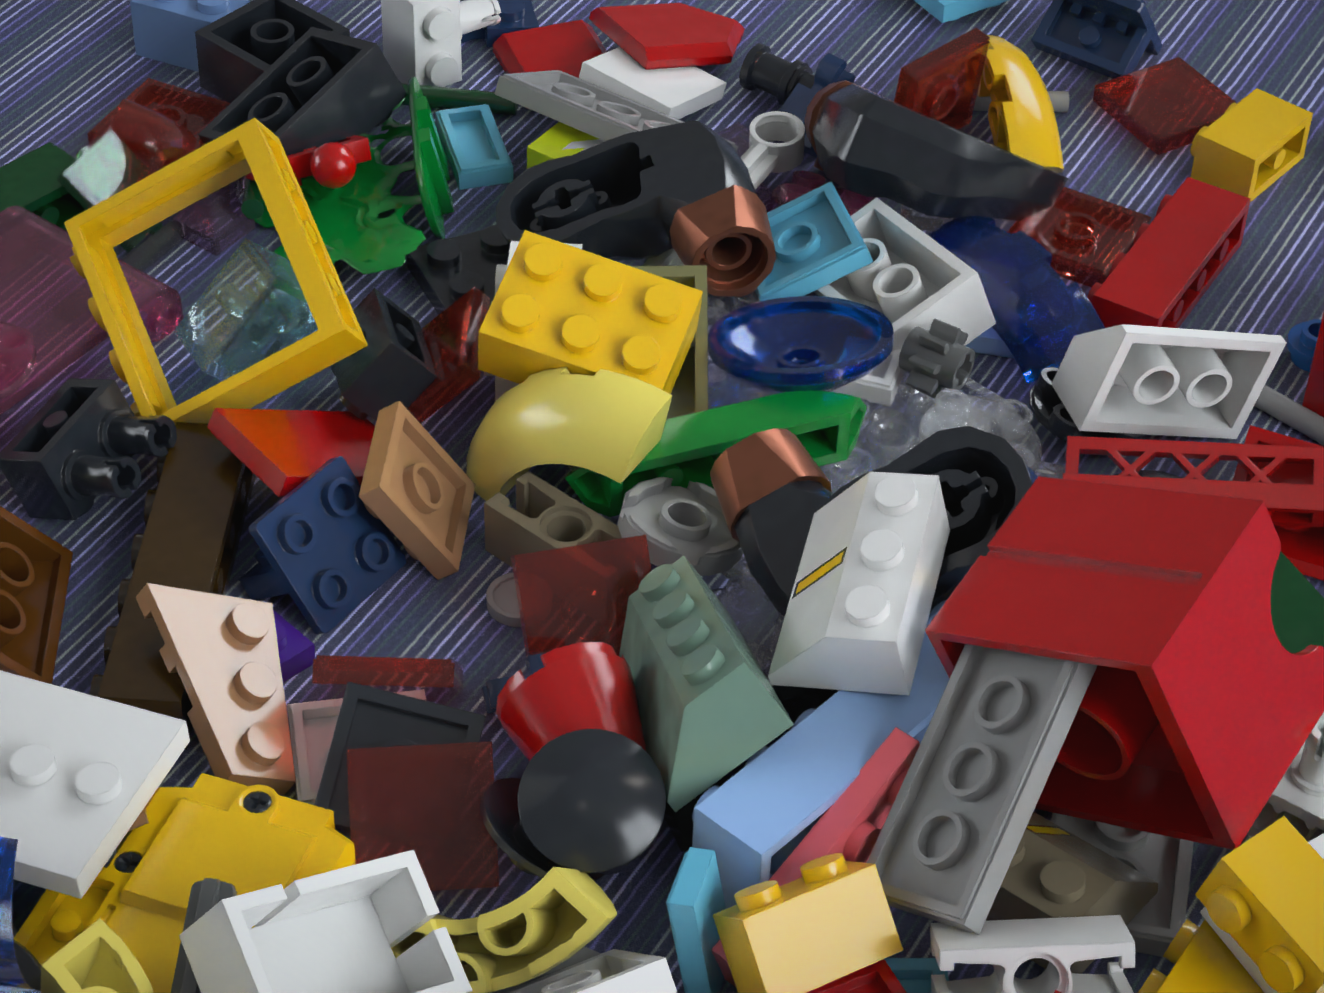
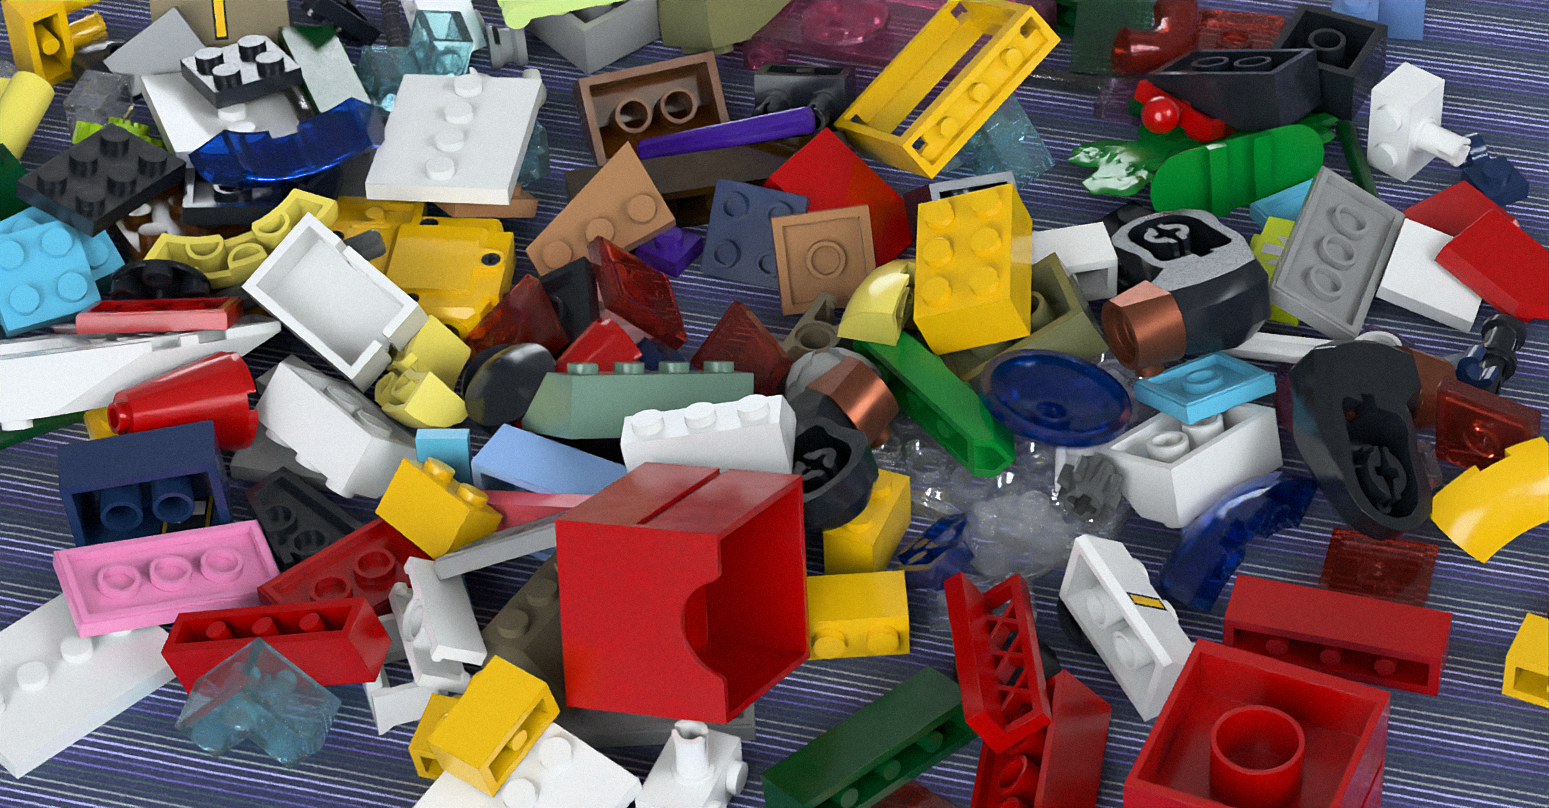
camera: 80 degrees right, 0 degrees up
none -> dark purple axle [637,107,816,160]

